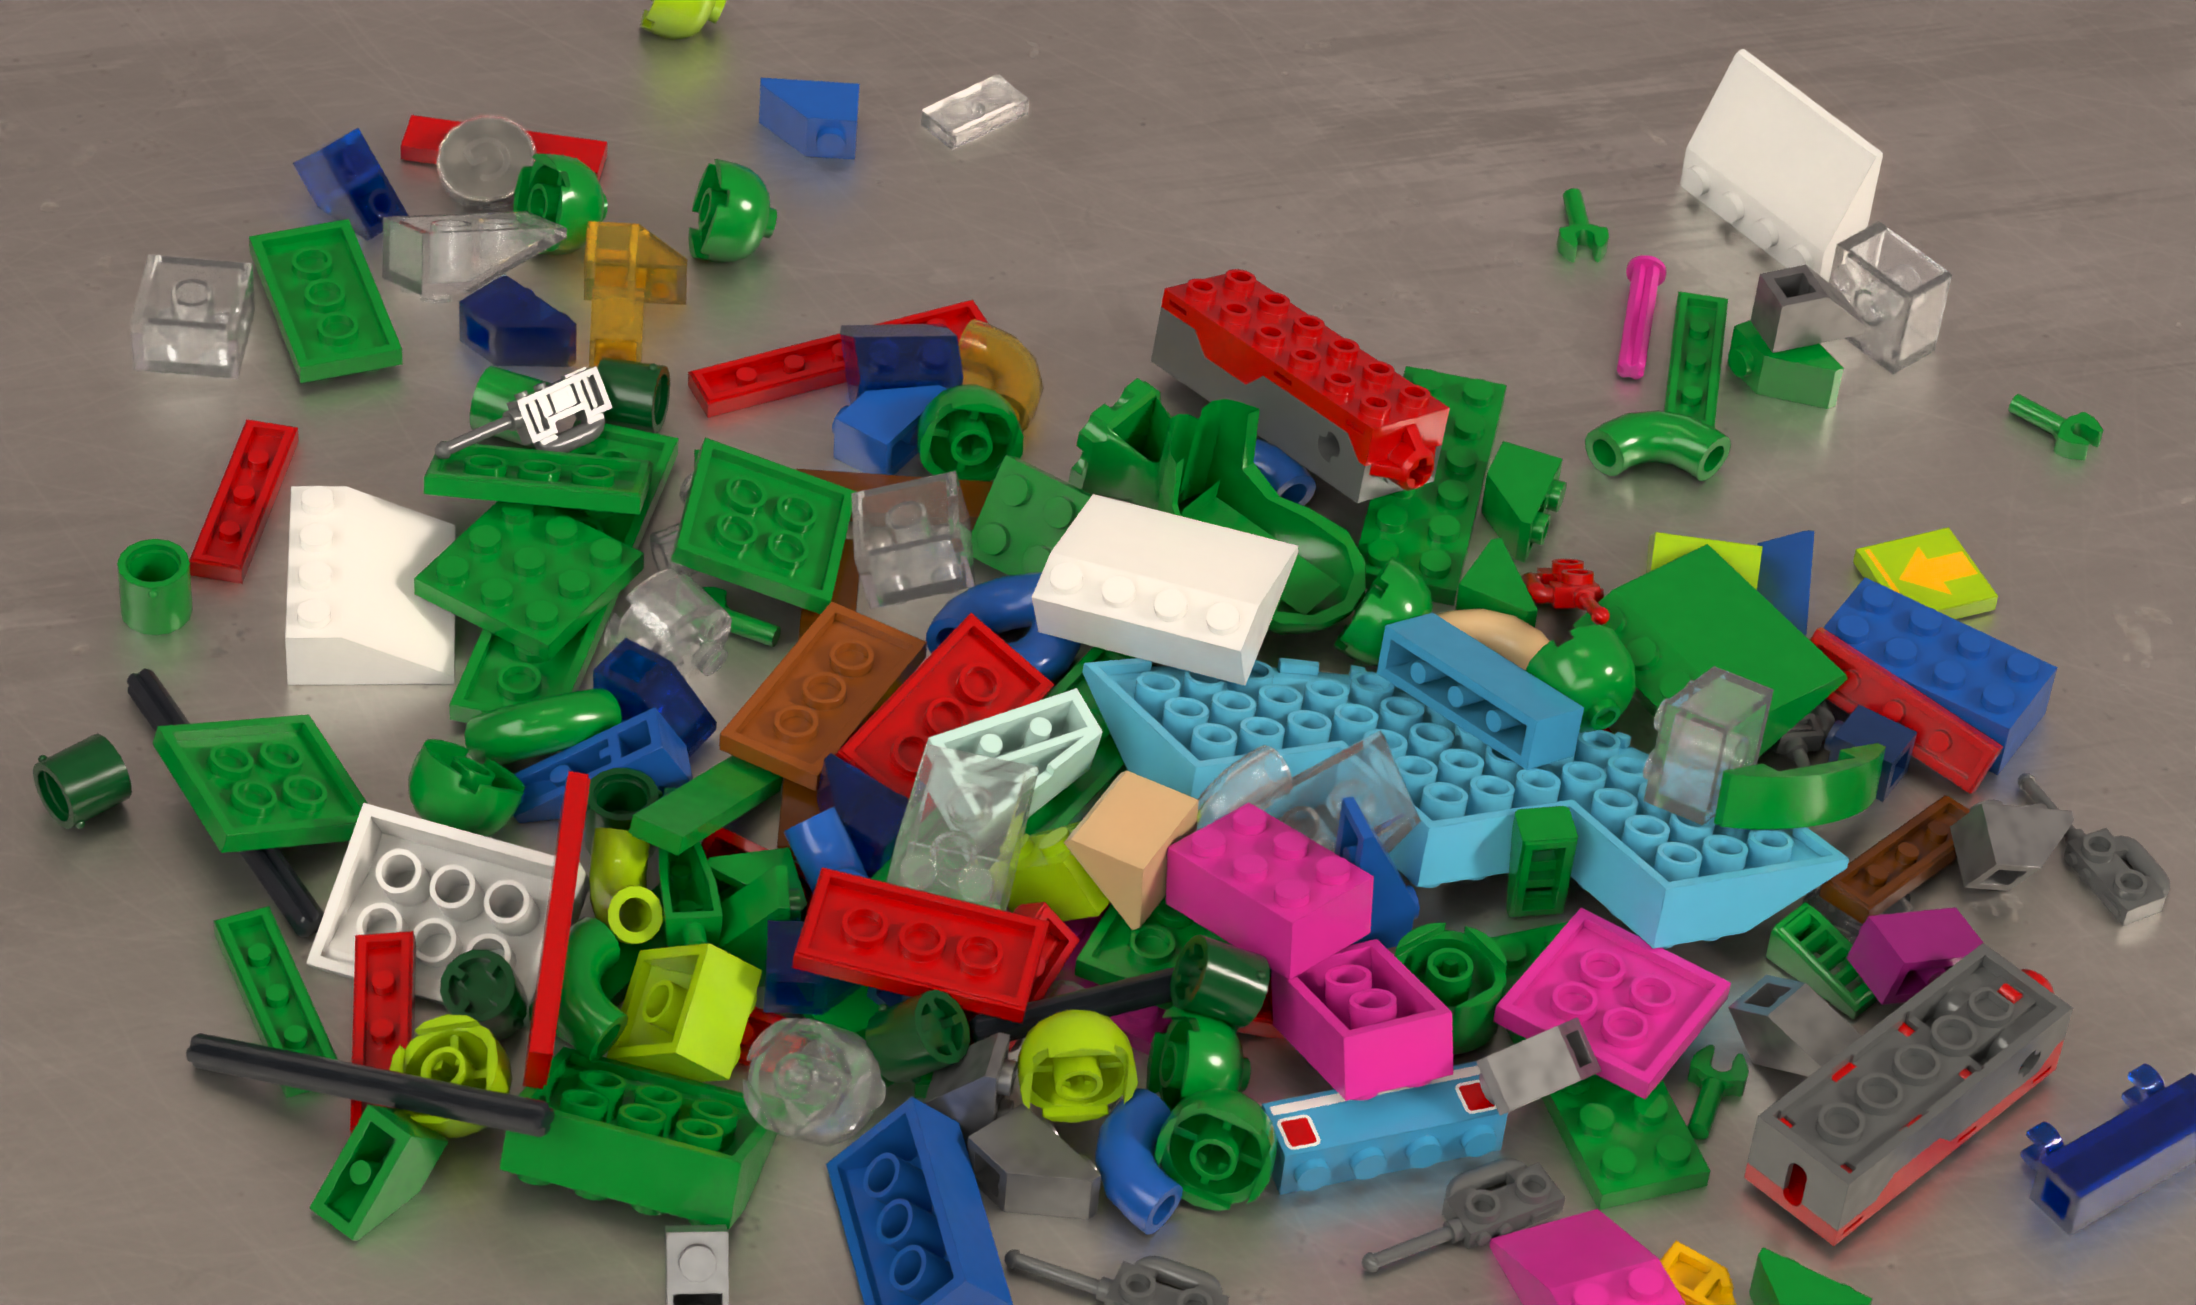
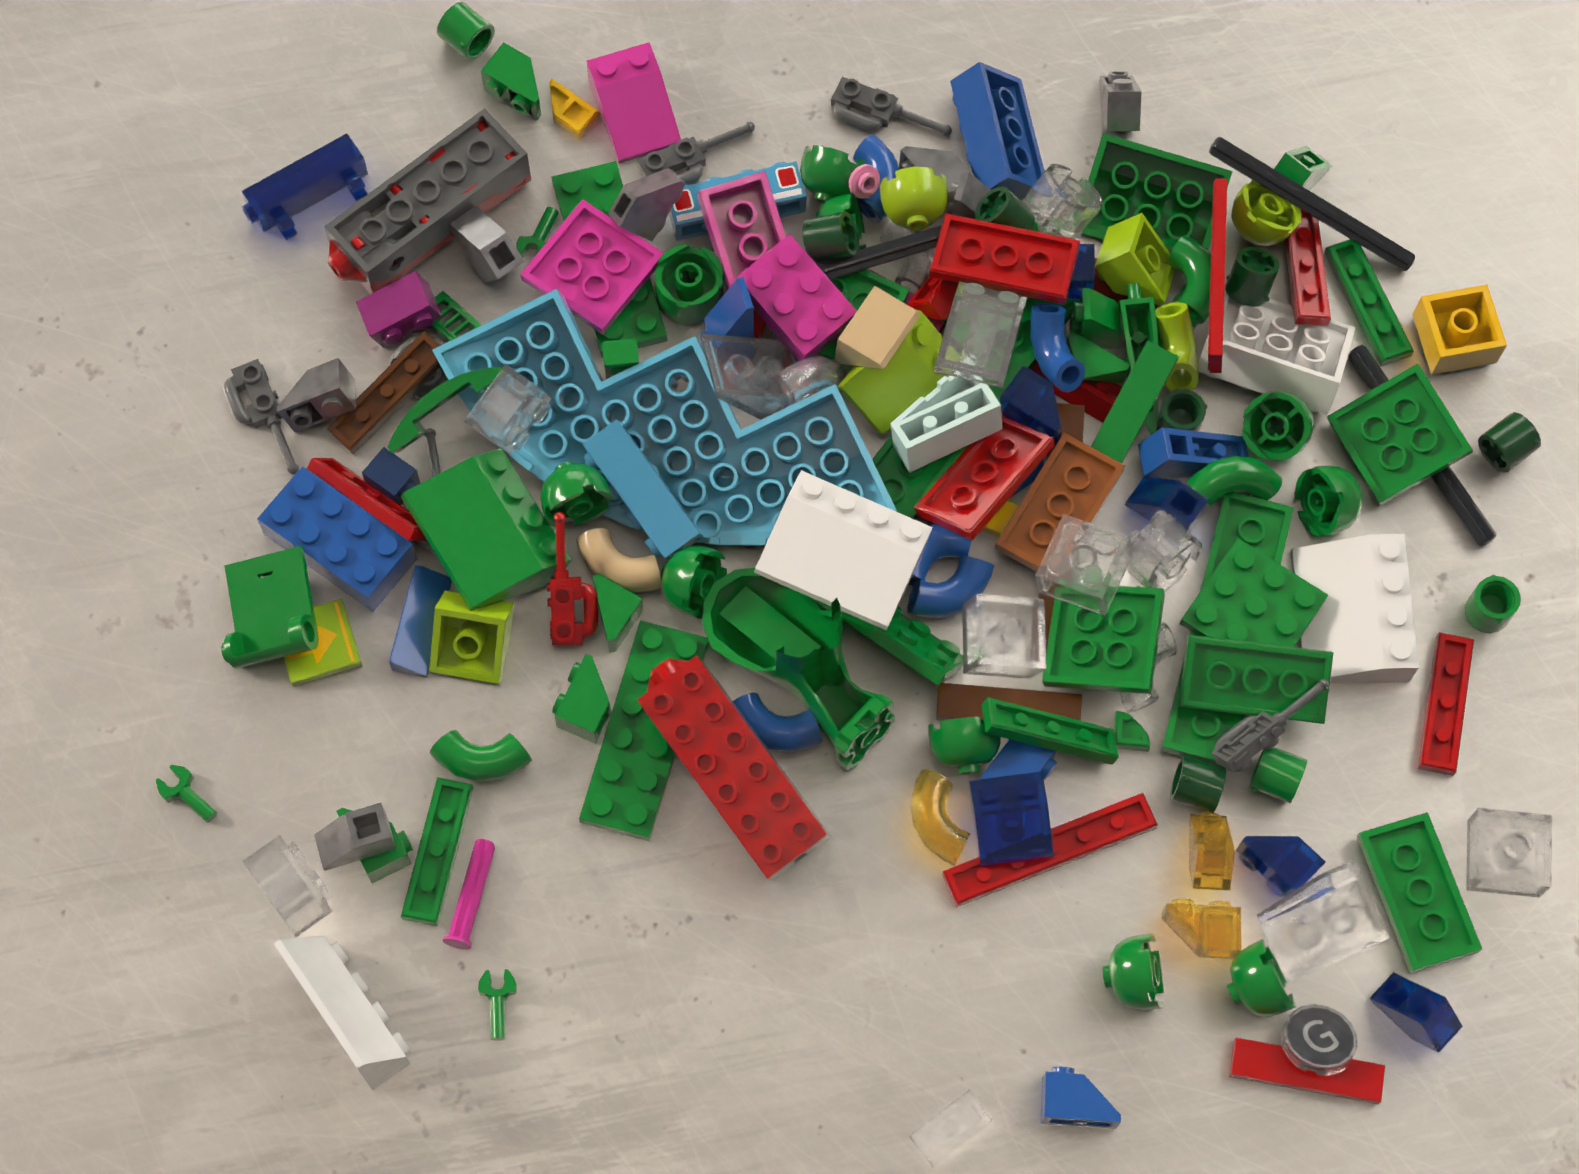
camera: 175 degrees left, 25 degrees up
none -> green door [221,546,318,669]
none -> bright pink plate [849,164,880,199]
none -> green tile [982,697,1119,765]
none -> clear brick [1035,514,1133,616]
none -> green cylinder [1294,465,1362,536]
none -> yellow brick [1412,284,1507,375]

